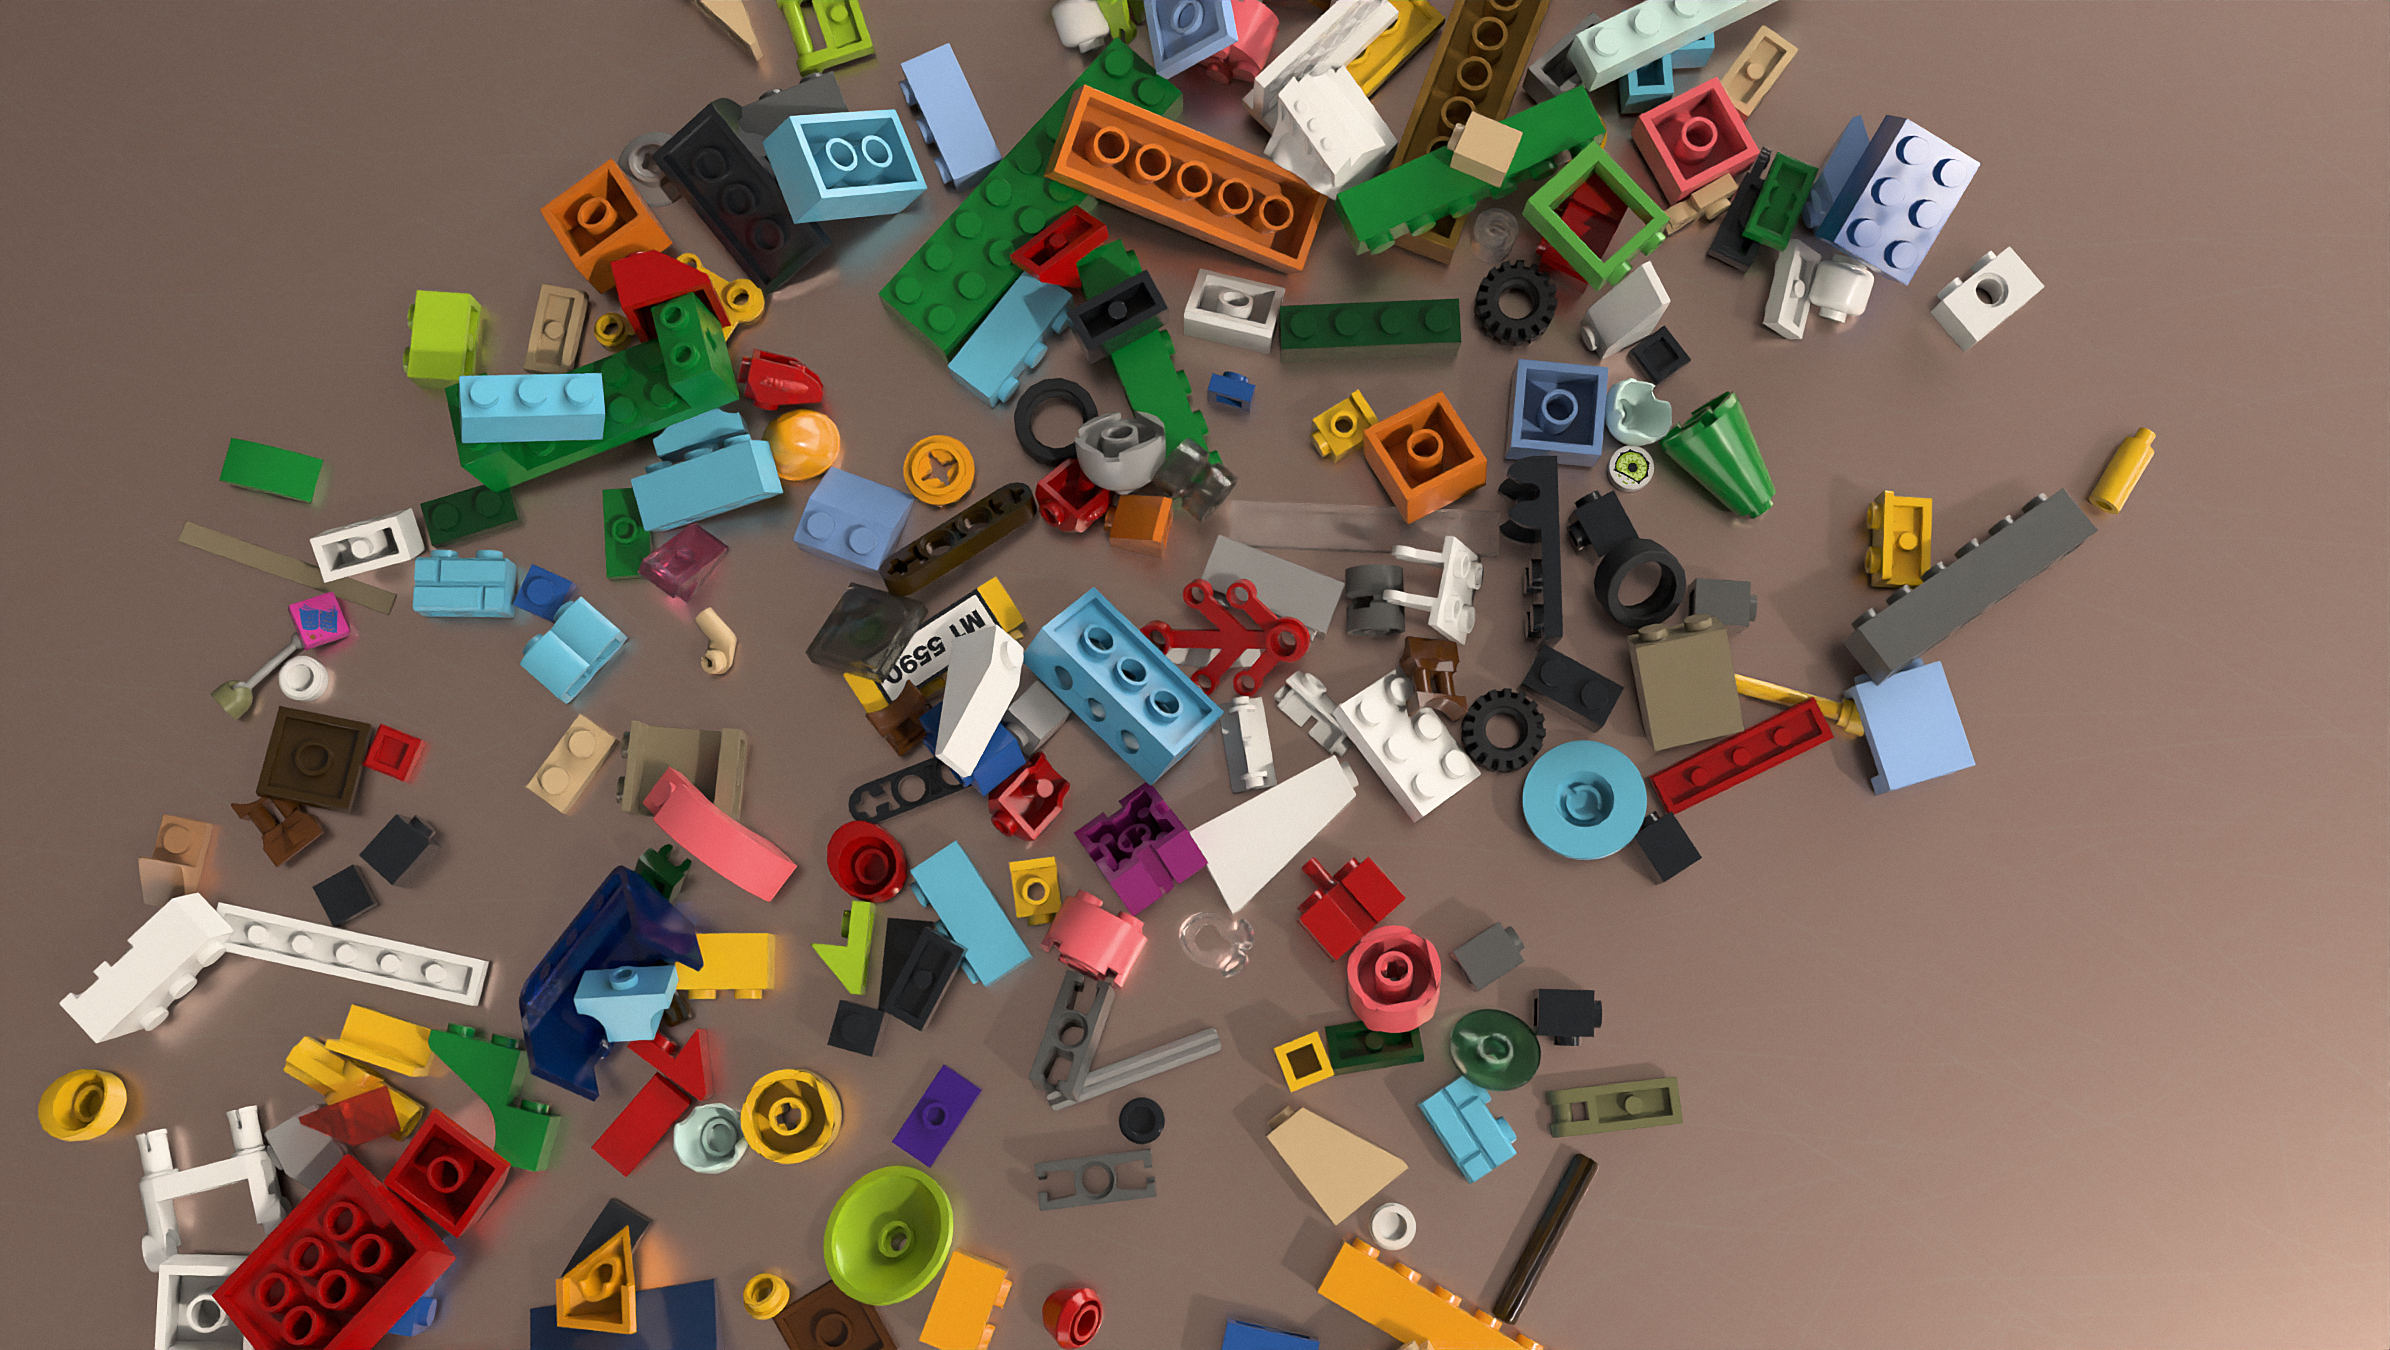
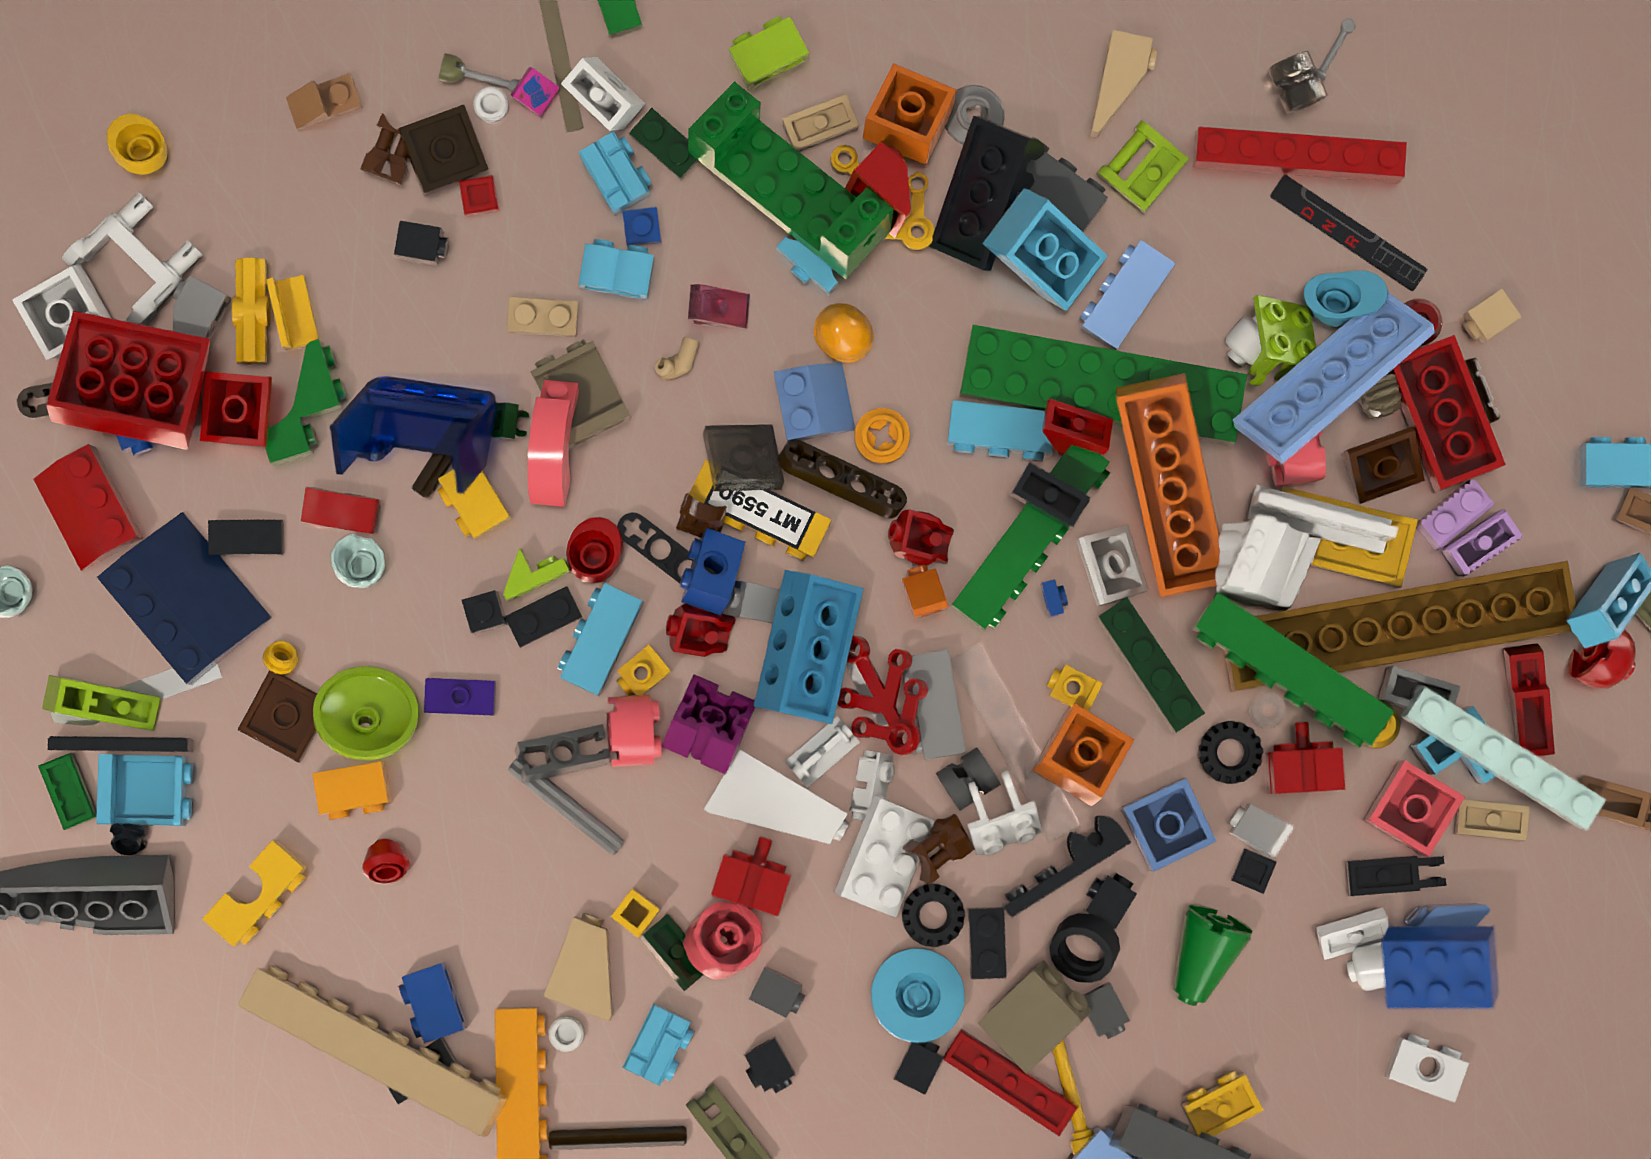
camera: 60 degrees right, 5 degrees up
white wedge [59,892,235,1044] -> none
white plate [216,902,489,1006] -> none
clear red slope [298,1085,401,1147] -> none
black tile [312,864,378,927] -> none
medium azure brick [459,373,605,443] -> none
light orange slope [556,1225,636,1334] -> none
medium azure brick [574,965,679,1042] -> none
green plate [602,488,654,580] -> none
red slope [627,1028,715,1101] -> none
medium azure brick [630,434,783,532] -> none
red hand [737,348,823,411] -> none
yellow brick [740,1069,842,1164] -> none
black plate [881,927,968,1032] -> none
white slope [935,625,1024,778] -> none
black tyre [1014,378,1098,467] -> none
dark grey piece [1035,1148,1157,1211] -> none
light grey cylinder [1075,411,1166,495] -> none
black tile [1119,1097,1165,1144] -> none
clear smoke wheel [1152,437,1239,524] -> none
clear piece [1179,912,1254,978] -> none
tan brick [1447,111,1523,188] -> none
clear green dish [1449,1009,1541,1091] -> none
bright green window [1522,141,1670,292] -> none
light aqua hair [1604,378,1672,446] -> none
tile [1607,446,1654,492] -> none
tan plate [1664,173,1738,235] -> none
green plate [1742,152,1819,252] -> none

